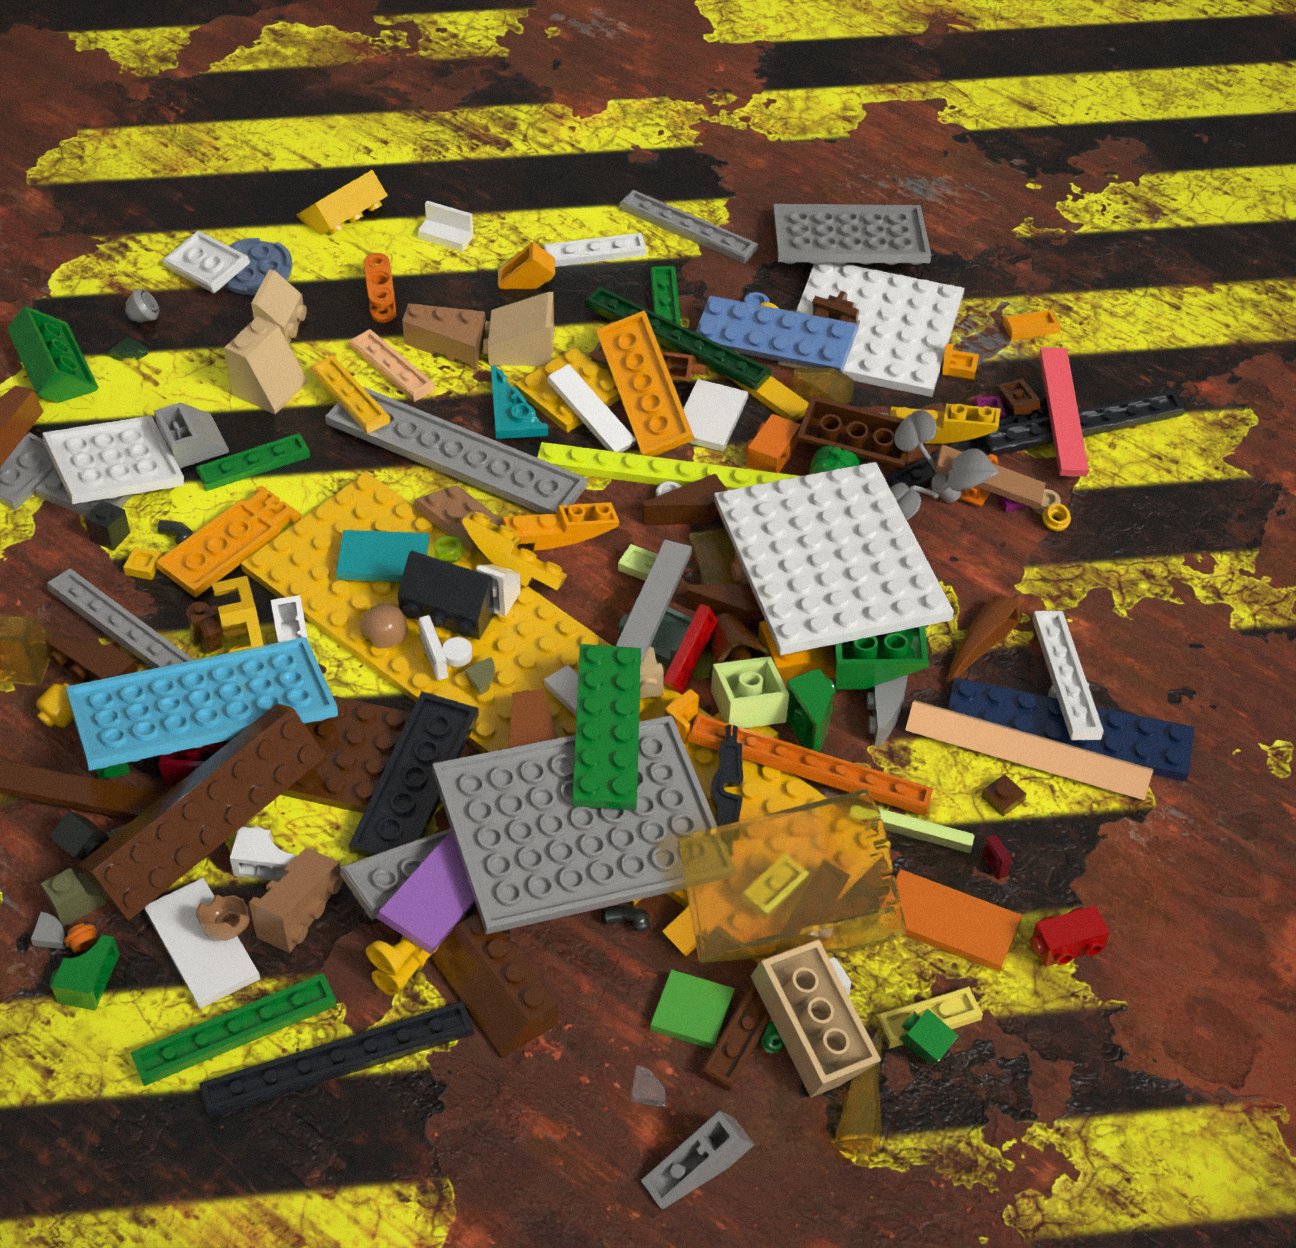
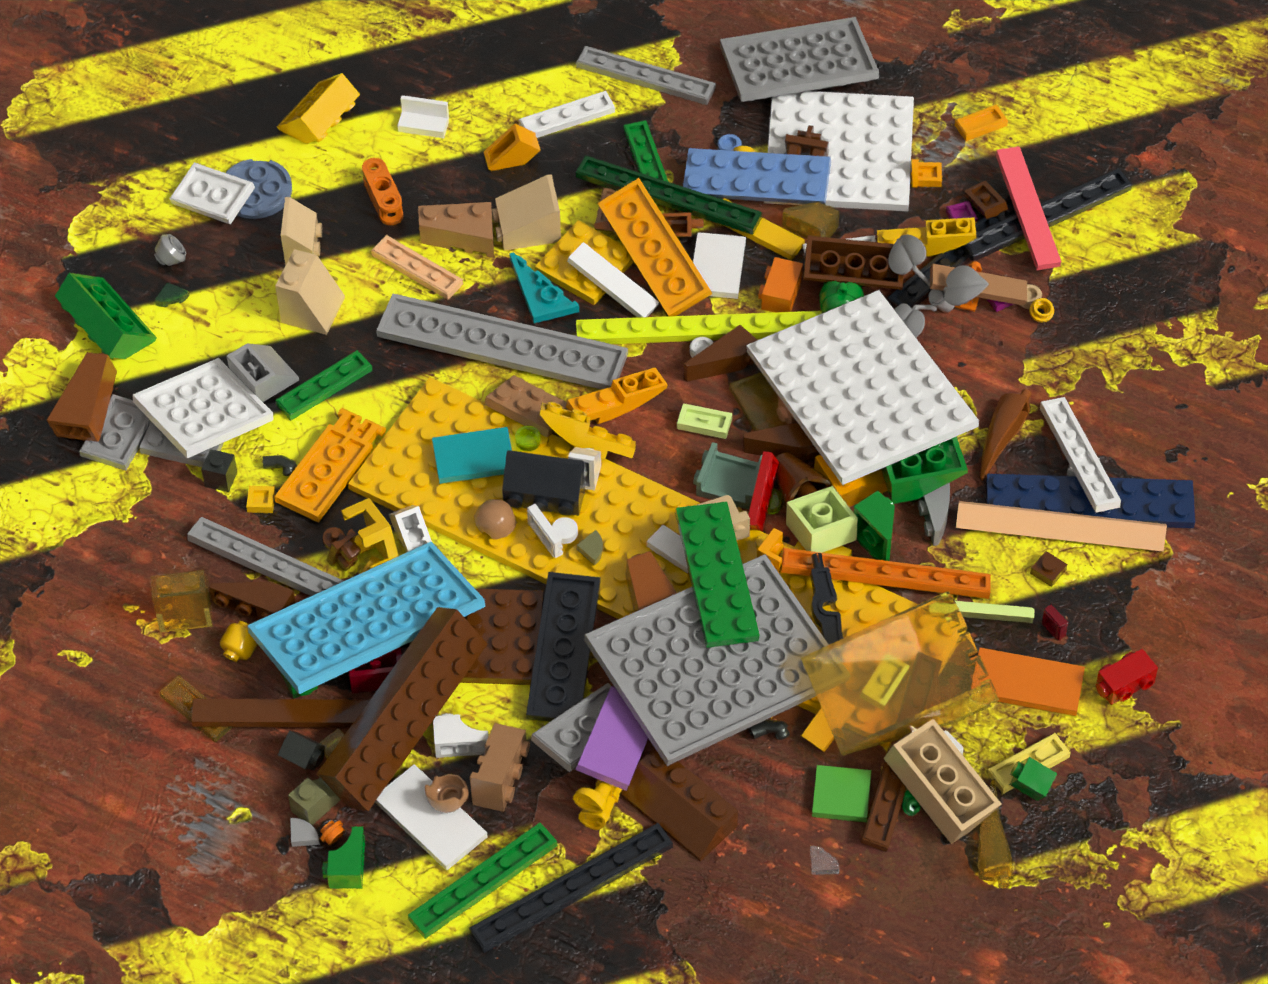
camera: 10 degrees left, 5 degrees up
yellow tile [310,355,390,434] -> none
light grey tile [616,540,692,666] -> none
light grey slope [641,1110,755,1209] -> none

